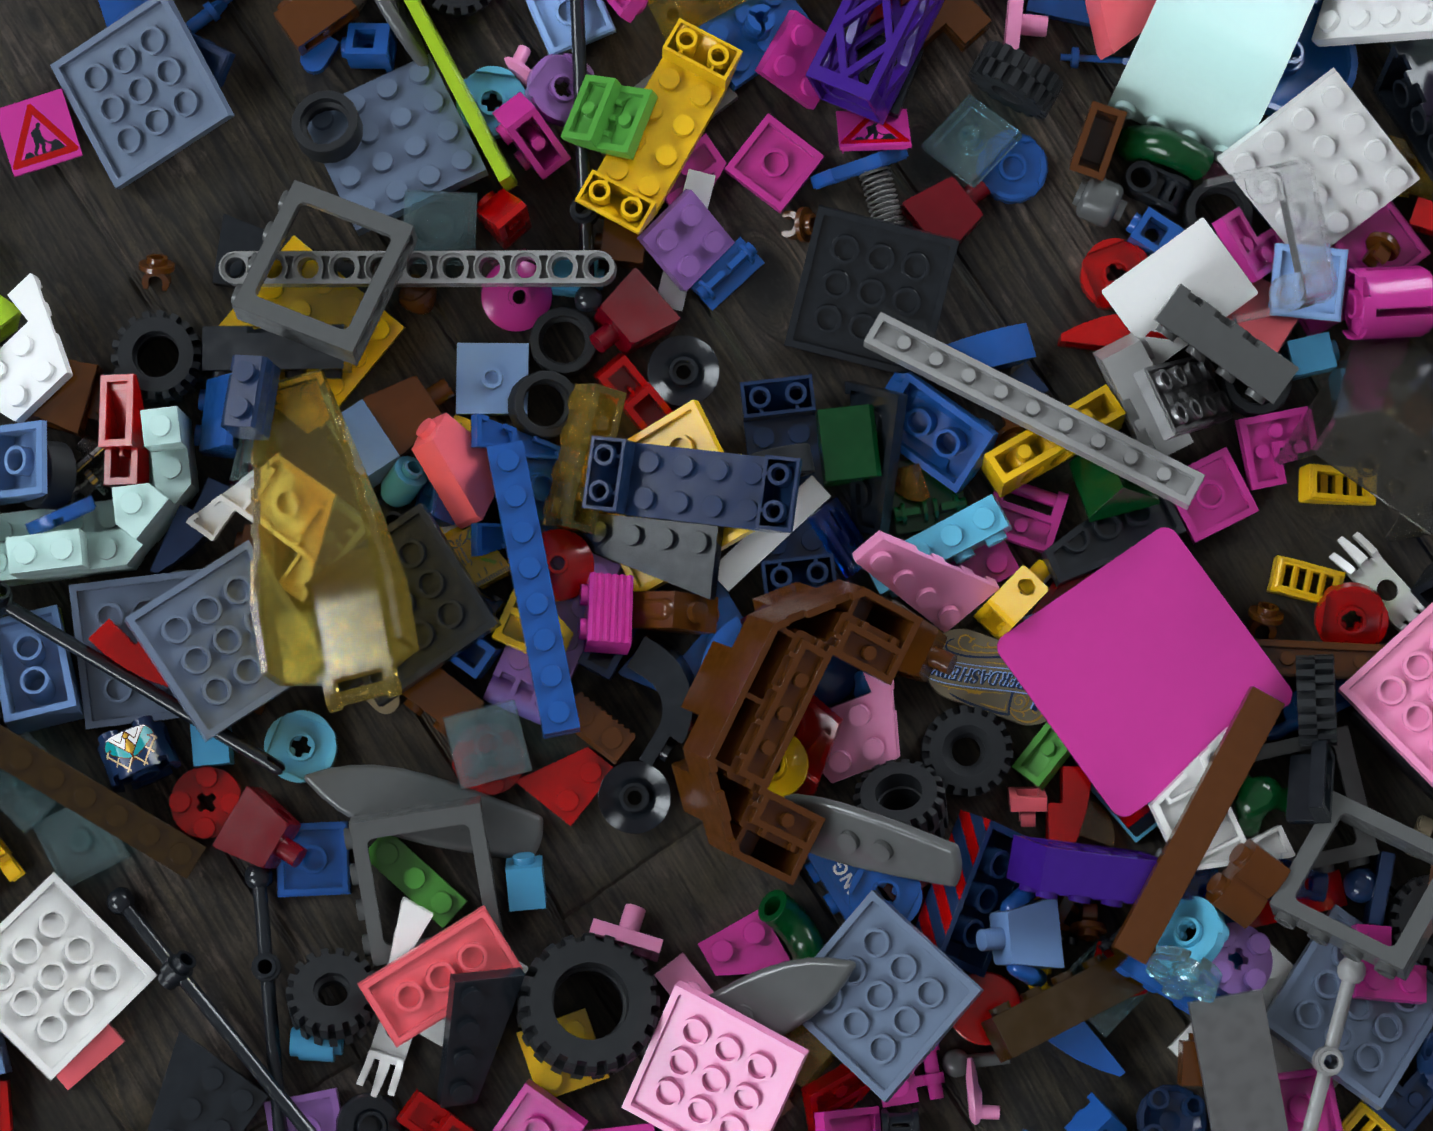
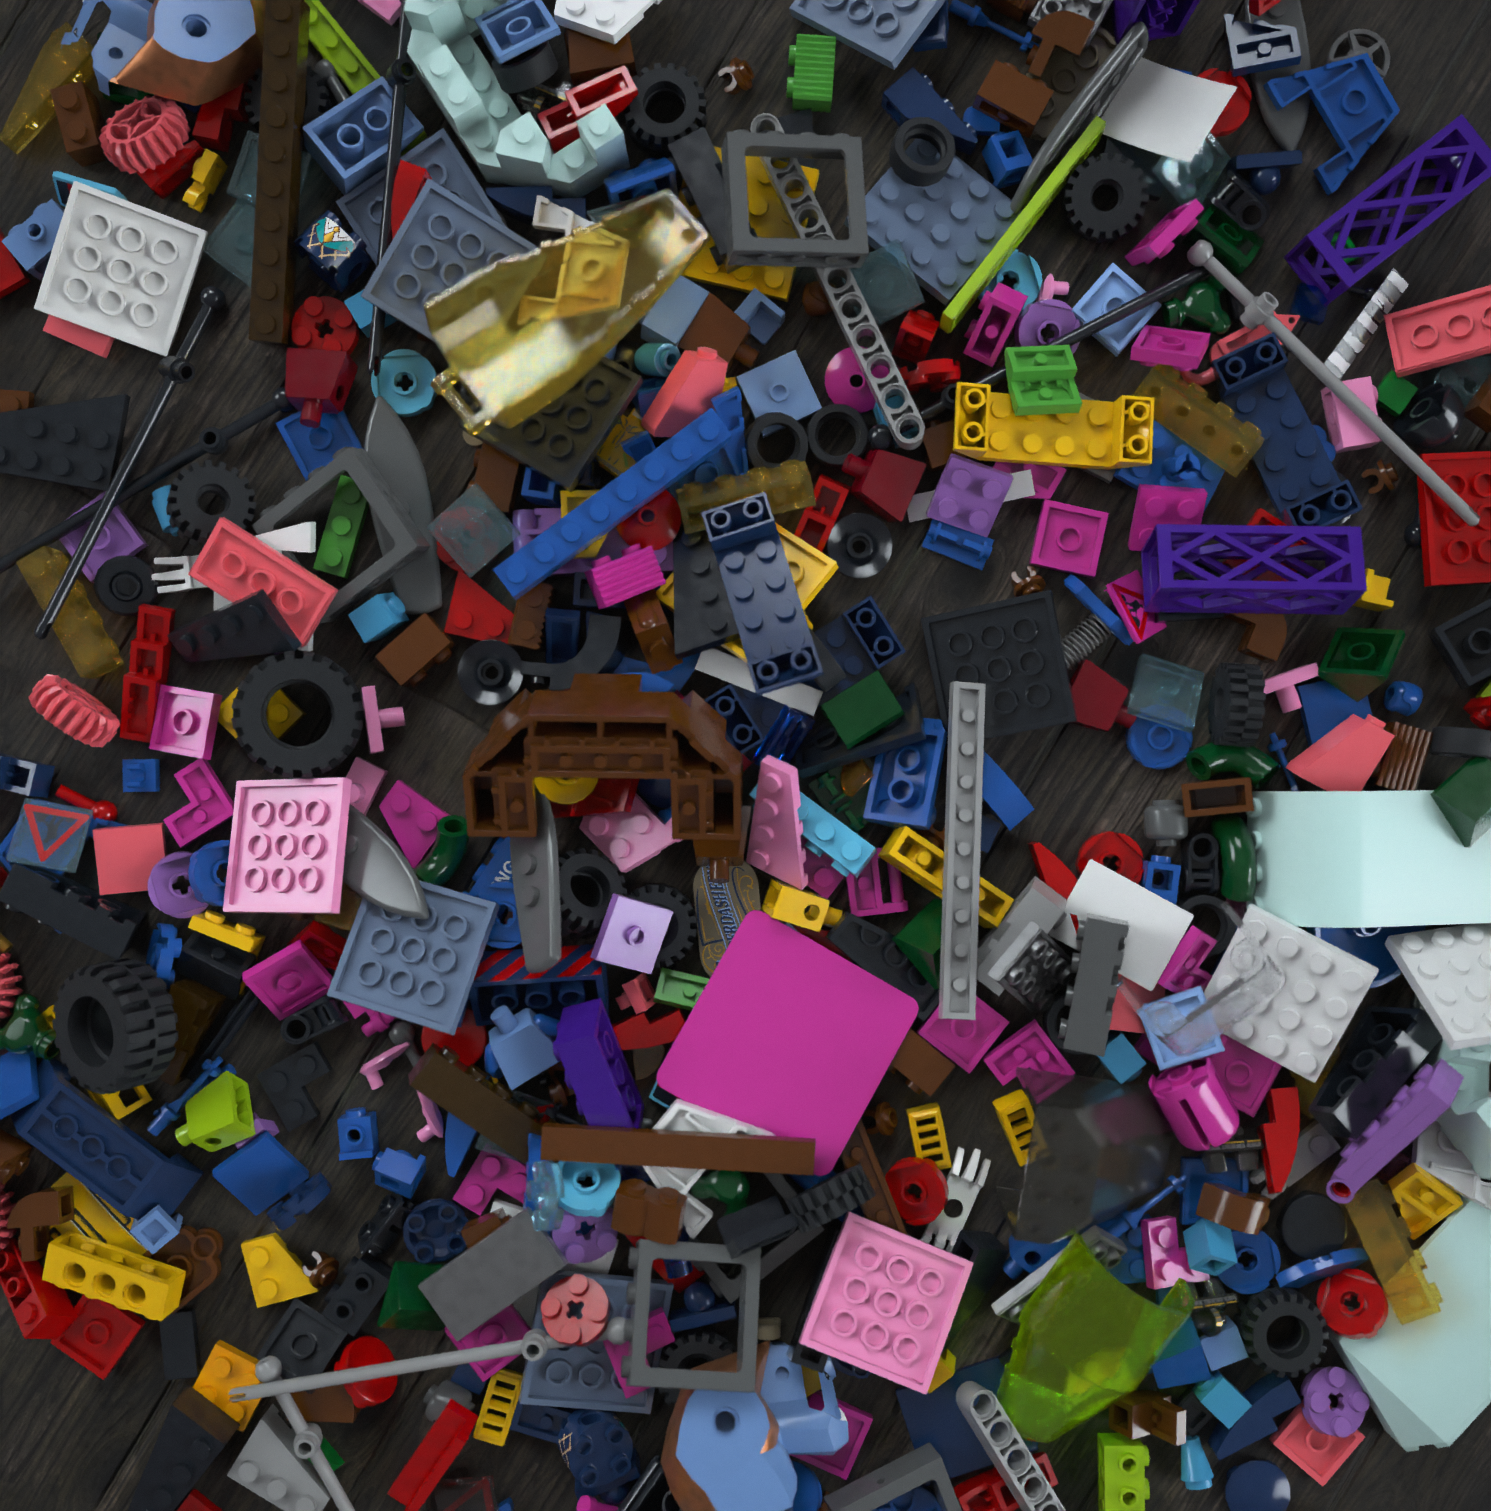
camera: 70 degrees right, 5 degrees up
blue tile [24,495,96,535] -> none
dark blue brick [221,355,281,440] -> none
reddish brown plate [1362,232,1401,267] -> none
none -> reddish brown brick [375,613,456,688]
none -> bright pink bar [417,1091,444,1142]
none -> dark pink plate [453,1140,527,1216]
none -> plate [541,1274,610,1347]
none -> dark blue tile [545,608,581,664]
none -> plate [591,893,673,974]
none -> medium blue panel [734,288,785,345]
none -> bright green brick [786,34,836,113]
none -> dark blue slope [881,67,978,155]
none -> reddish brown brick [888,1027,955,1097]
none -> red plate [898,358,961,395]
none -> dark green cylinder [1186,742,1280,789]

